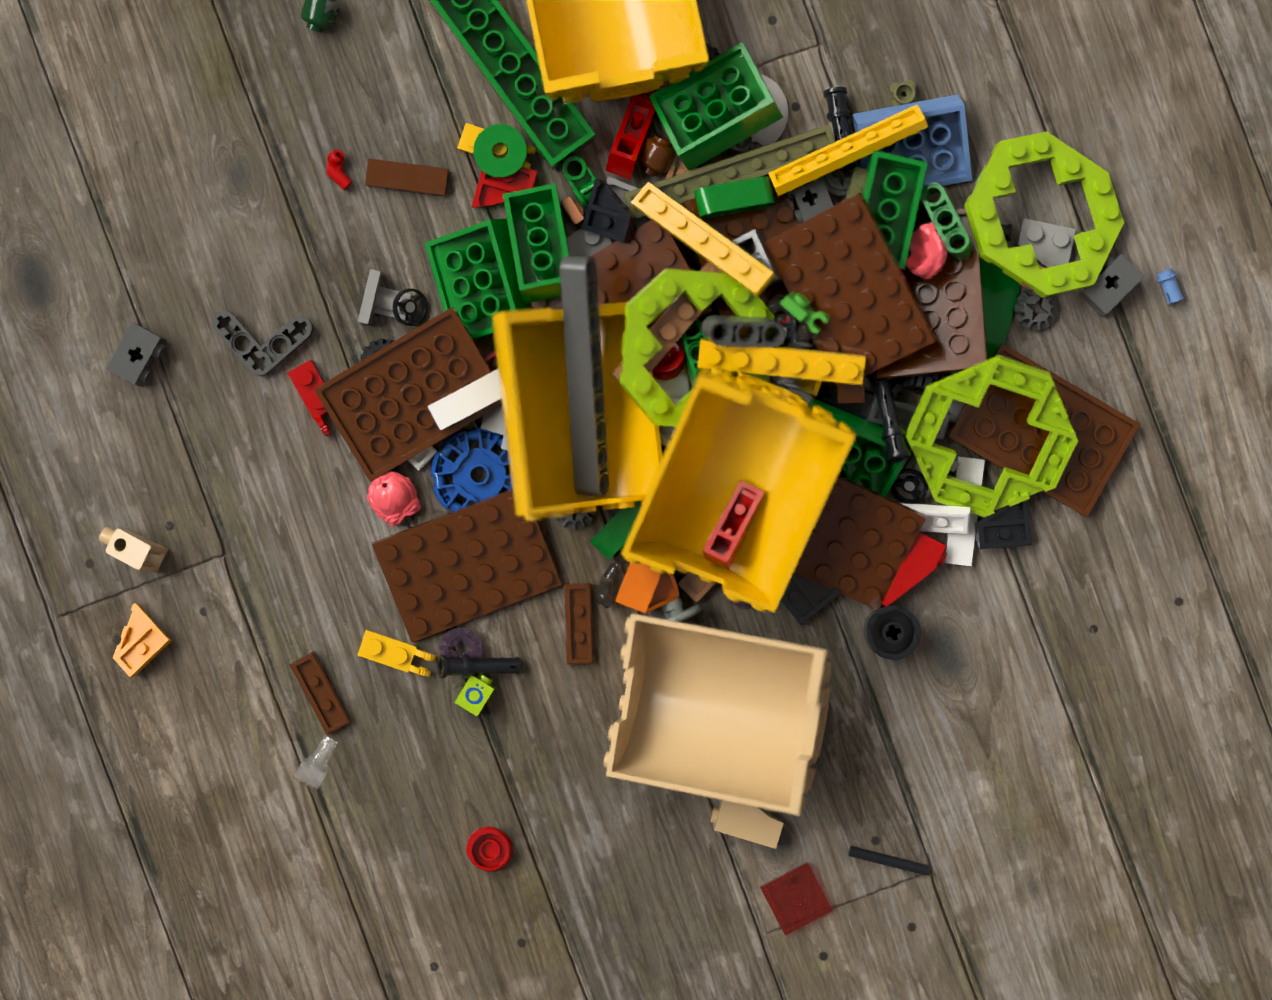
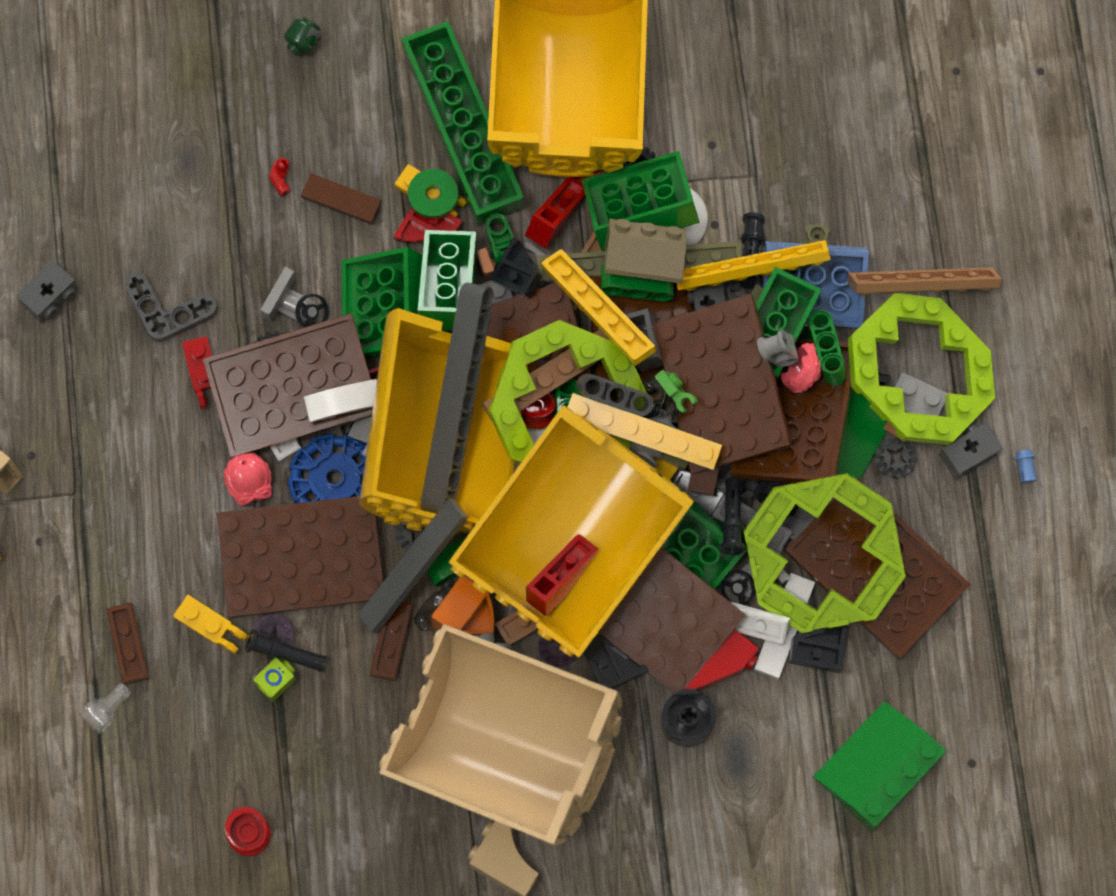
camera: 10 degrees right, 15 degrees down
reddish brown head [638,134,677,176] -> none
none -> dark grey tile [359,499,468,633]
none -> dark tan slope [605,219,687,284]
none -> light grey piece [757,330,799,367]
none -> green slope [813,701,946,832]
none -> medium nougat plate [847,267,1002,295]

